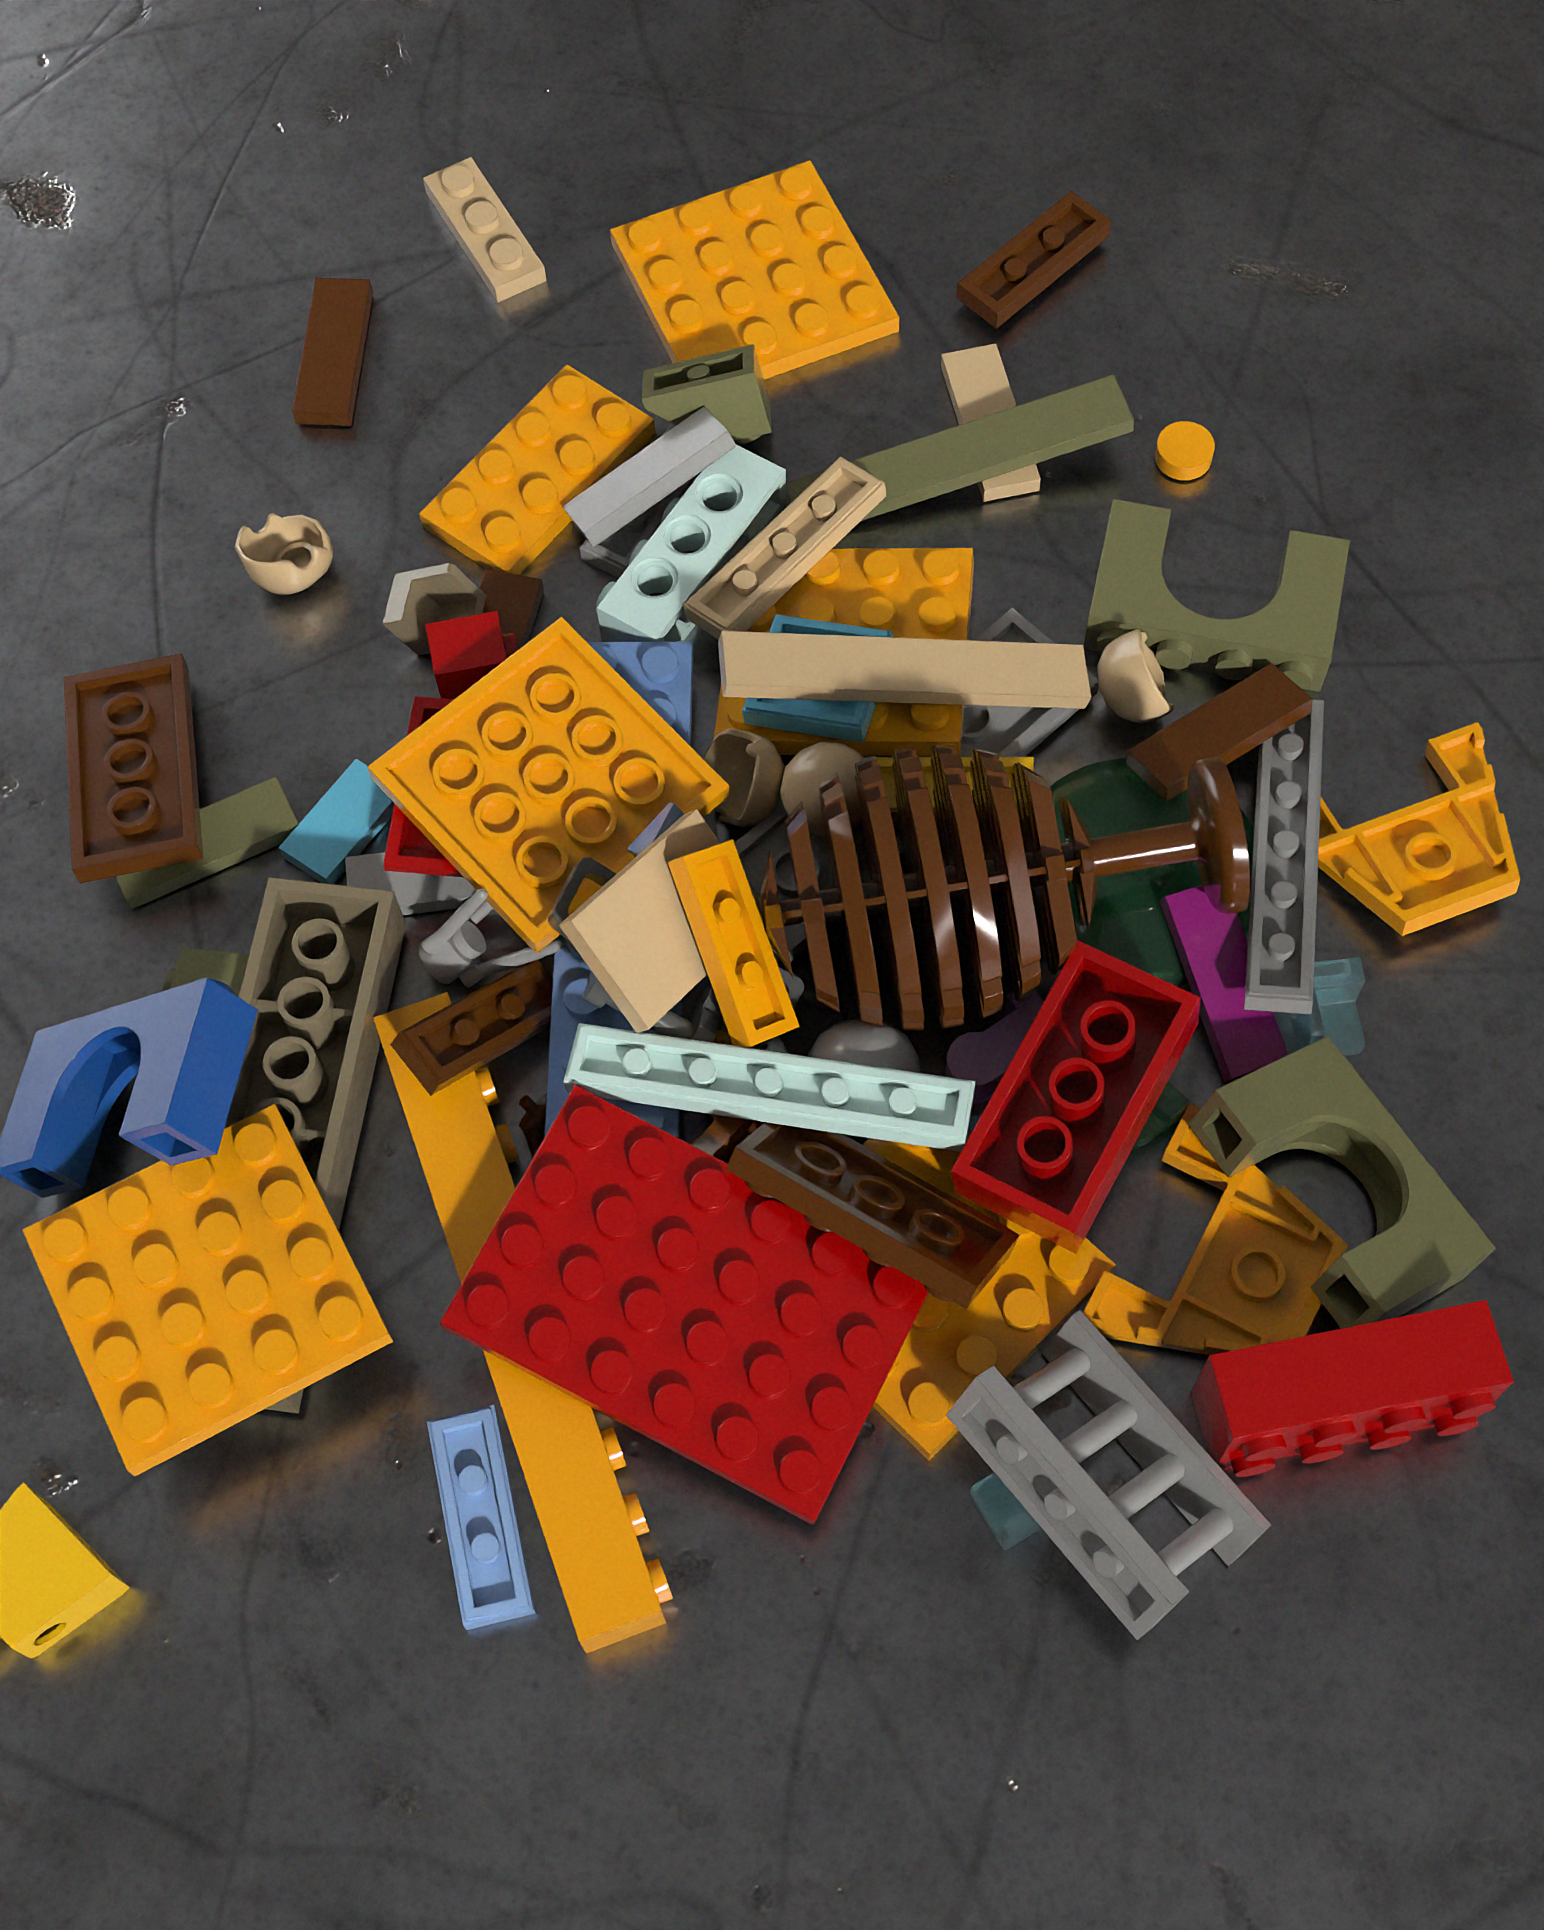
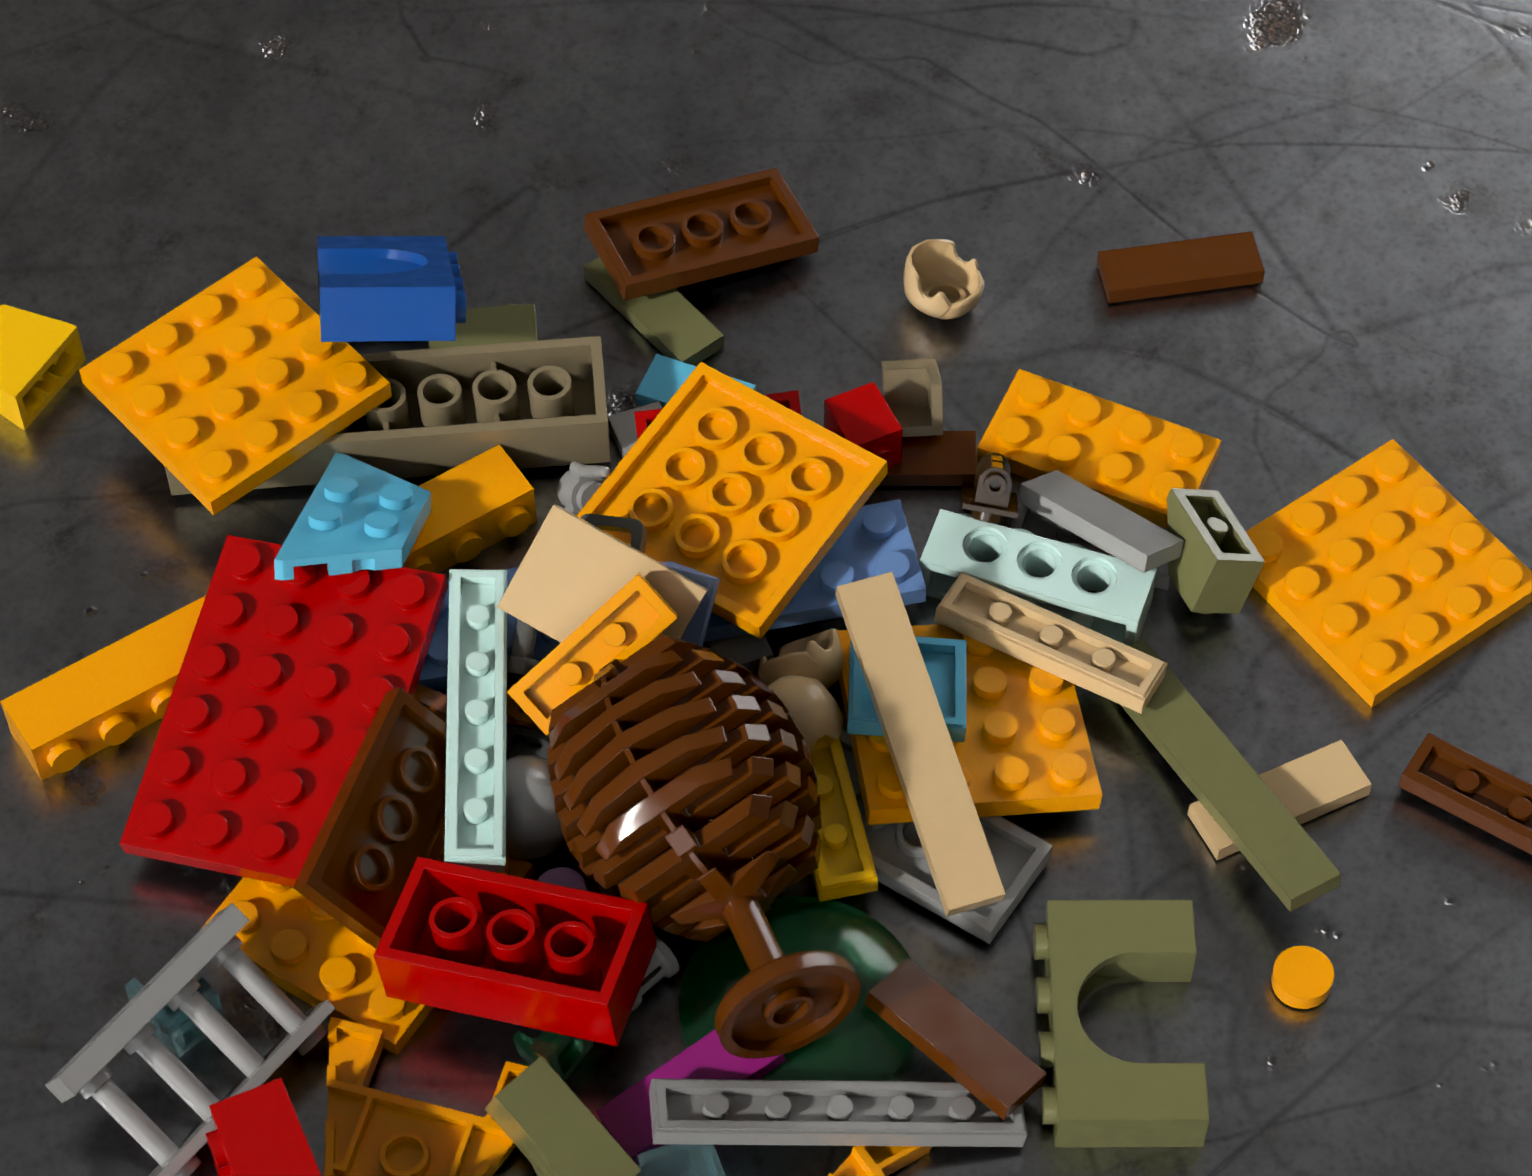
camera: 75 degrees right, 10 degrees down
reddish brown tile [390,959,553,1096] -> none
tan plate [423,157,546,303] -> none
light blue tile [427,1405,536,1630] -> none
tan hair [1097,629,1174,723] -> none
none -> medium azure wing [274,453,431,581]
none -> dark brown hinge [961,452,1019,524]

